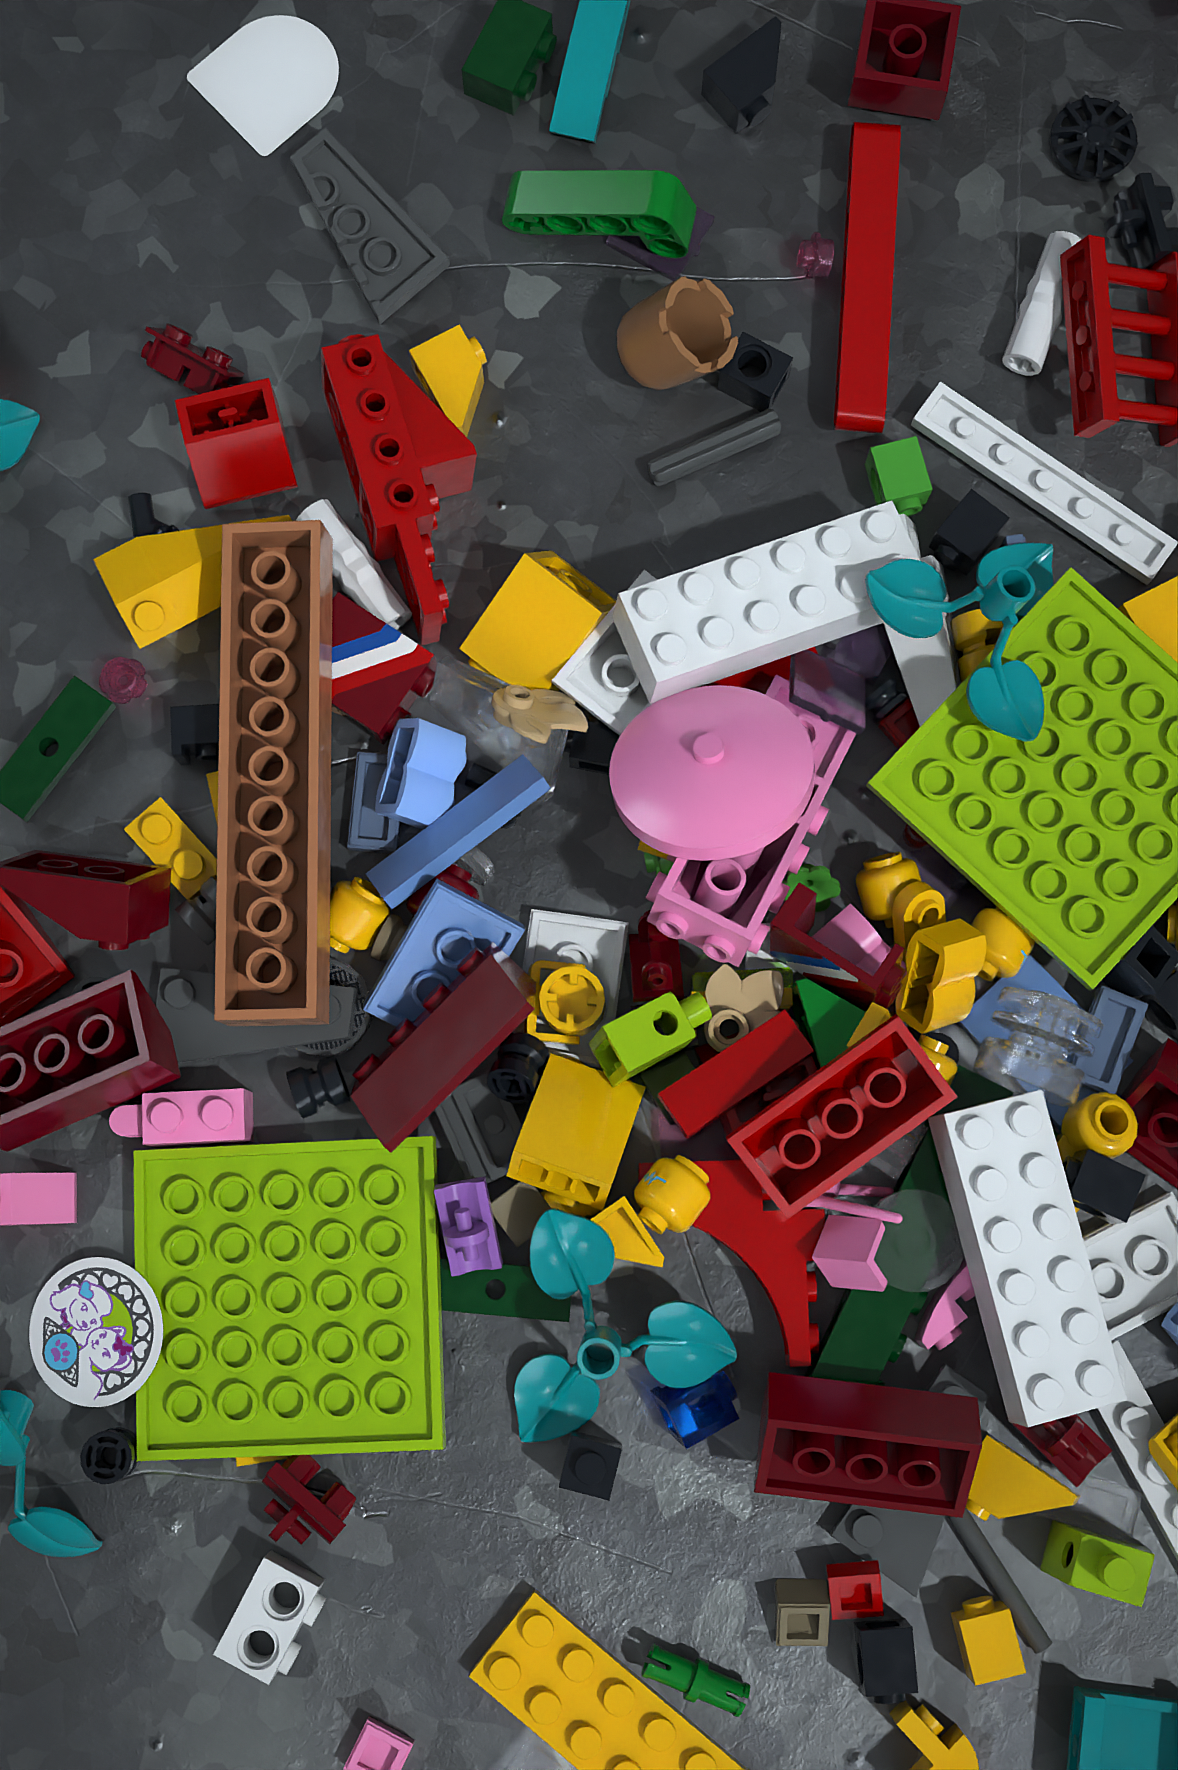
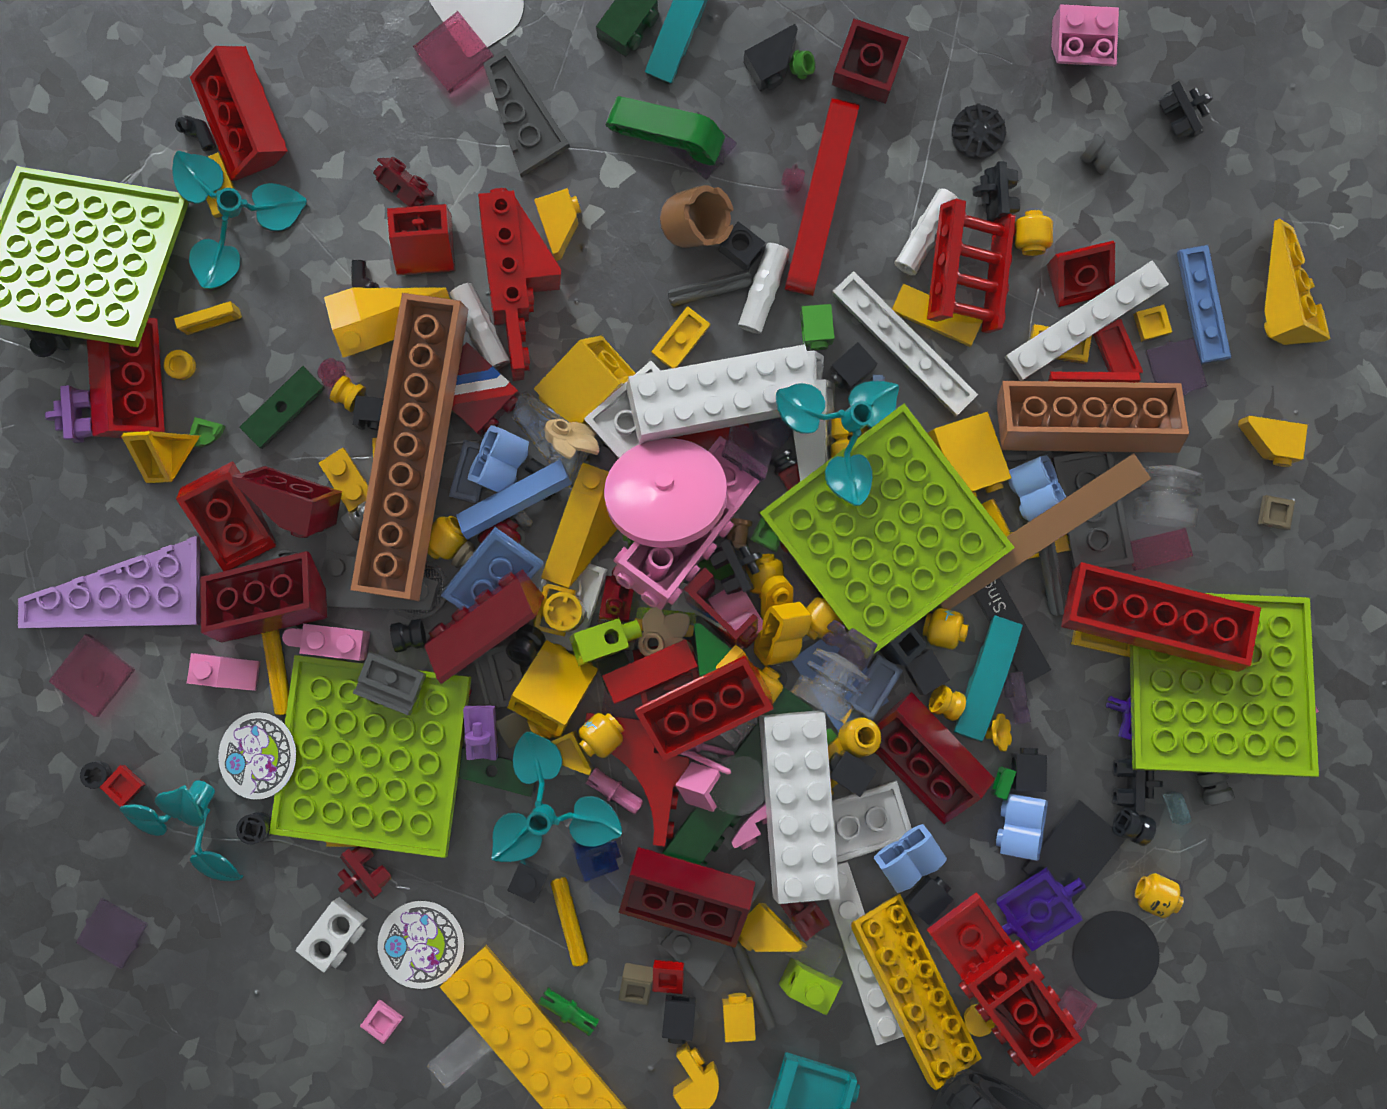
camera: 10 degrees right, 5 degrees up
none -> yellow axle [261,630,289,715]
none -> yellow wheel [330,375,366,412]
none -> dark grey plate [353,652,427,715]
none -> sticker [378,901,464,989]
none -> clear pink tile [413,11,494,93]
none -> yellow wedge [541,463,617,589]
none -> yellow axle [551,877,588,967]
none -> bright pink axle [586,768,643,814]
none -> yellow plate [651,306,711,369]
none -> black hips [709,539,763,595]
none -> medium nougat bush [726,518,752,551]
none -> white axle [738,243,790,334]
none -> bright green tile [750,517,780,553]
none -> bright green plate [789,50,815,79]
none -> clear purple plate [822,620,878,671]
none -> yellow tile [892,284,983,347]

